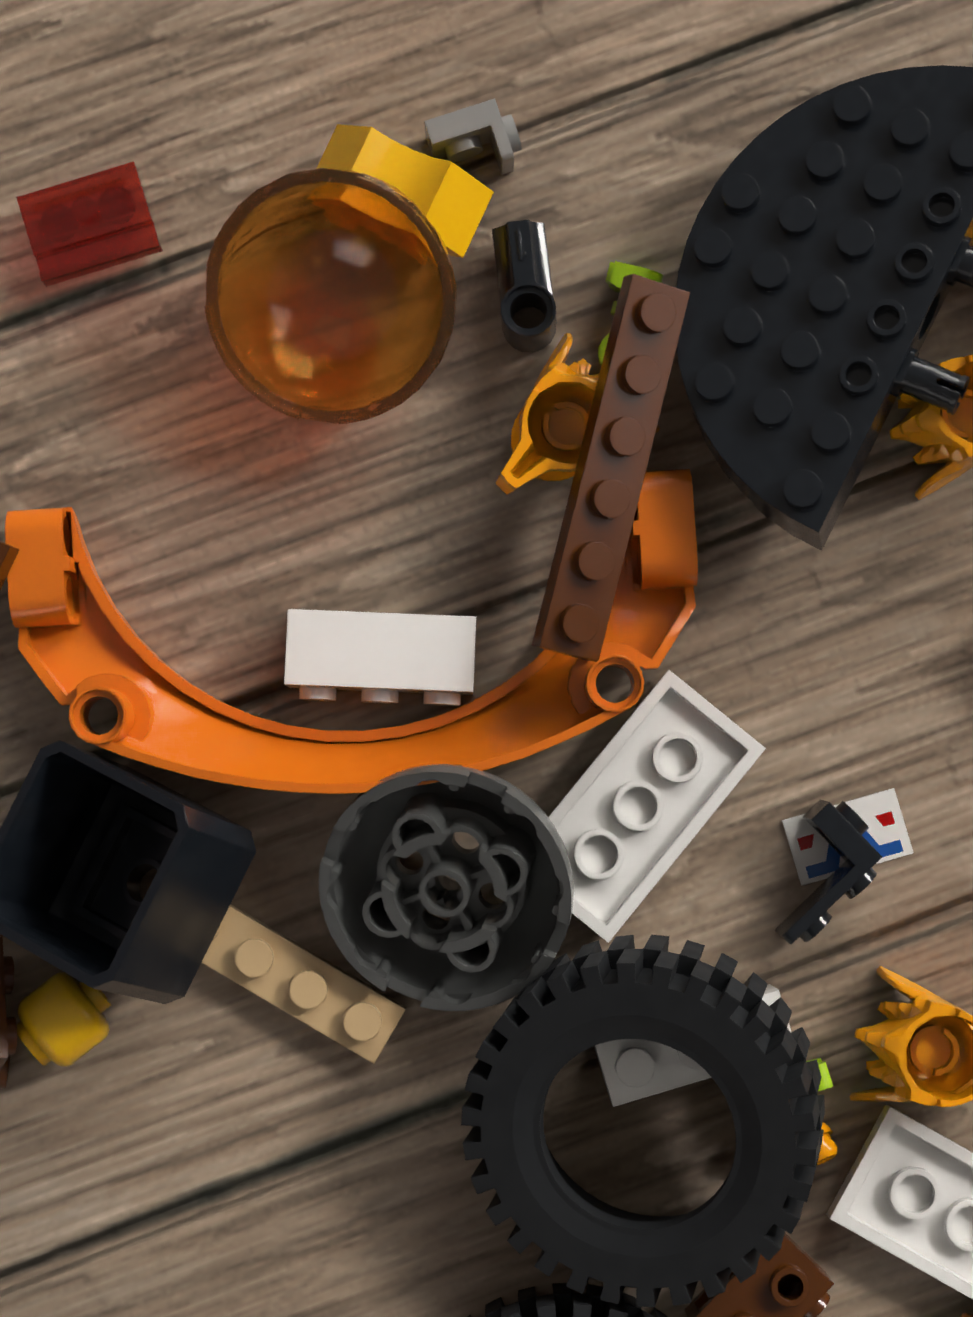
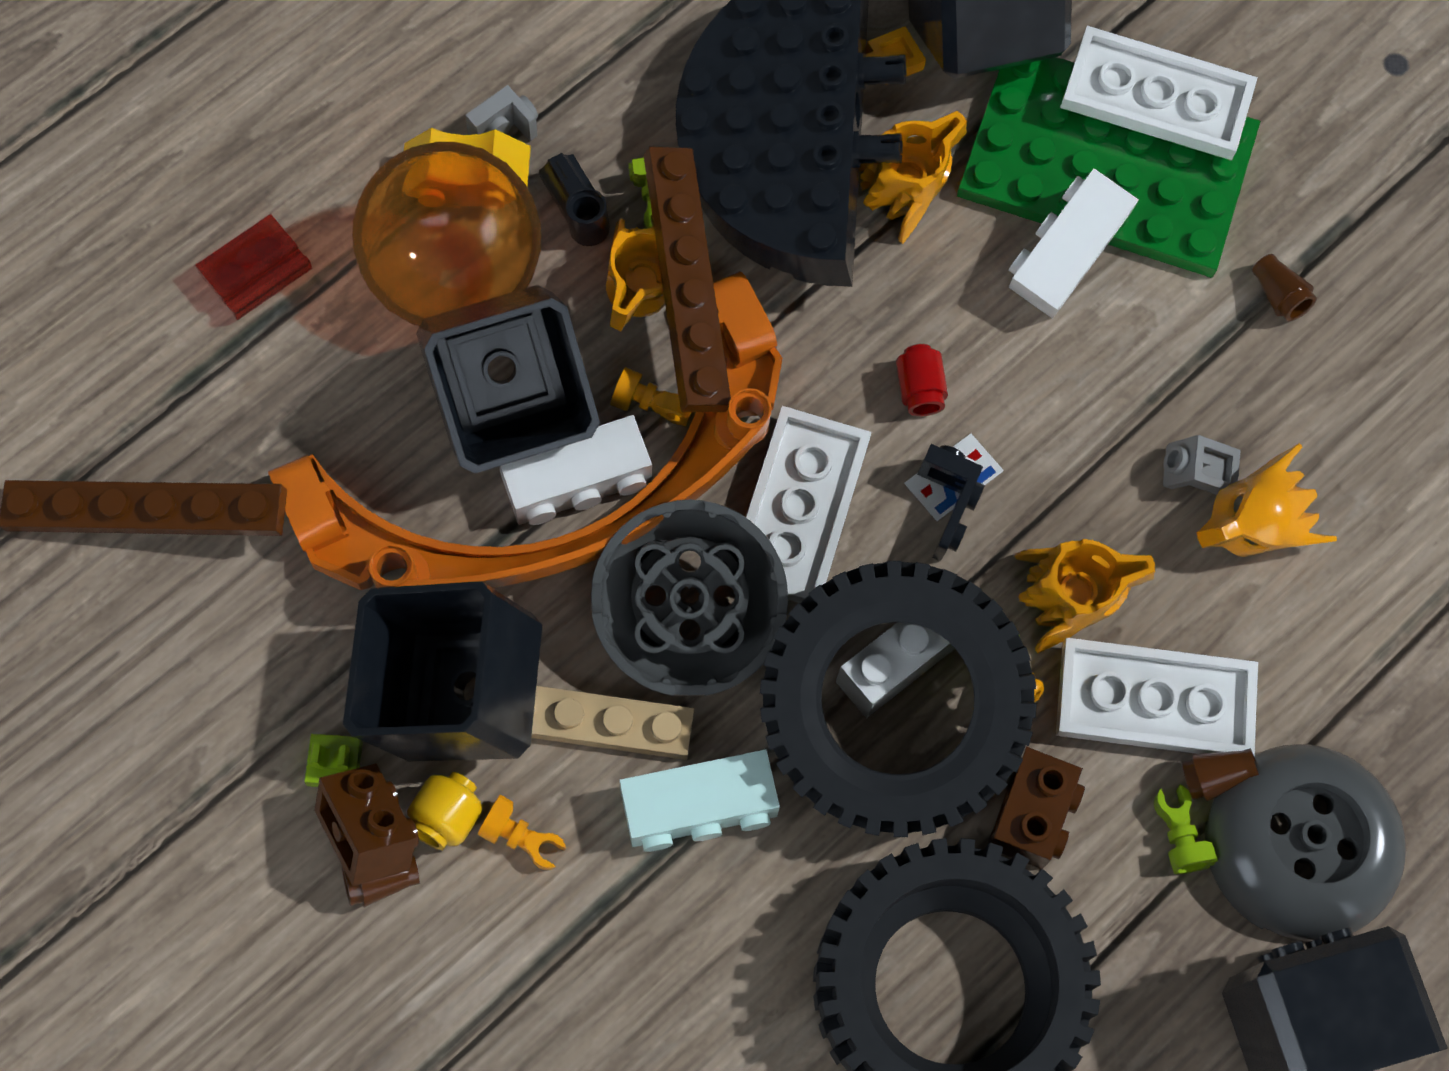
camera: 30 degrees left, 15 degrees down
none -> black plate [416,285,600,474]
none -> light orange piece [477,795,566,870]
none -> light orange piece [610,367,692,426]
none -> light aqua brick [620,749,780,852]
none -> red brick [896,344,948,416]

